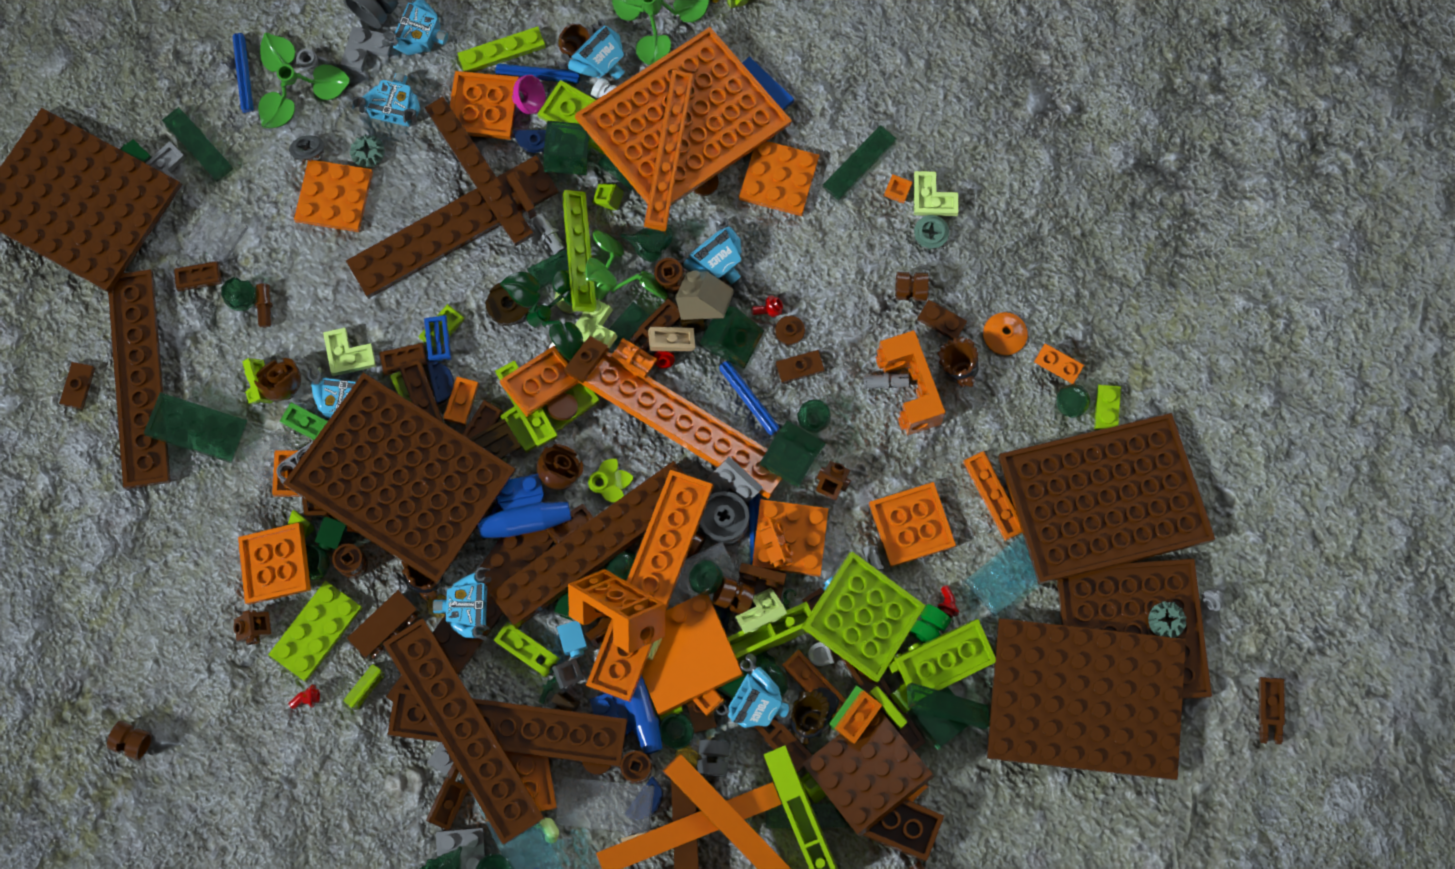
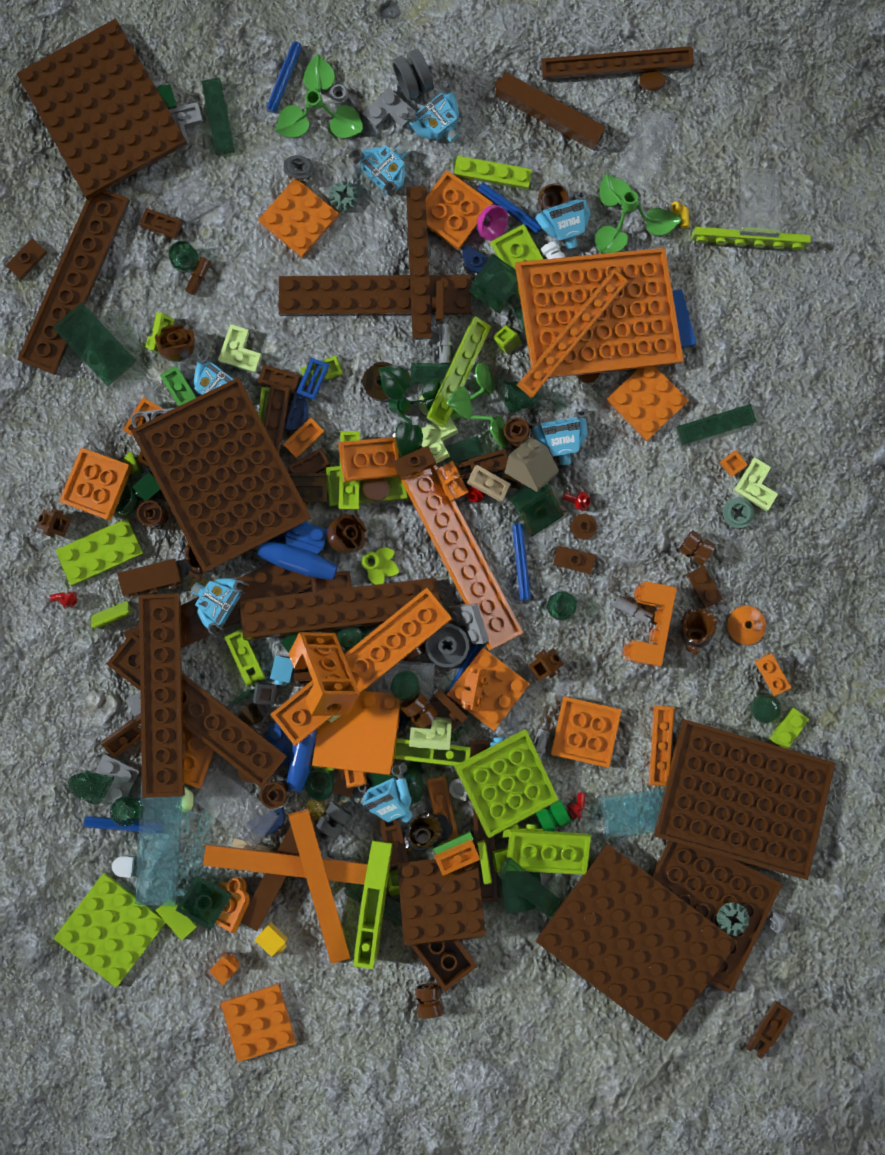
camera: 25 degrees right, 10 degrees up
clear green slope [760,420,826,488] -> none

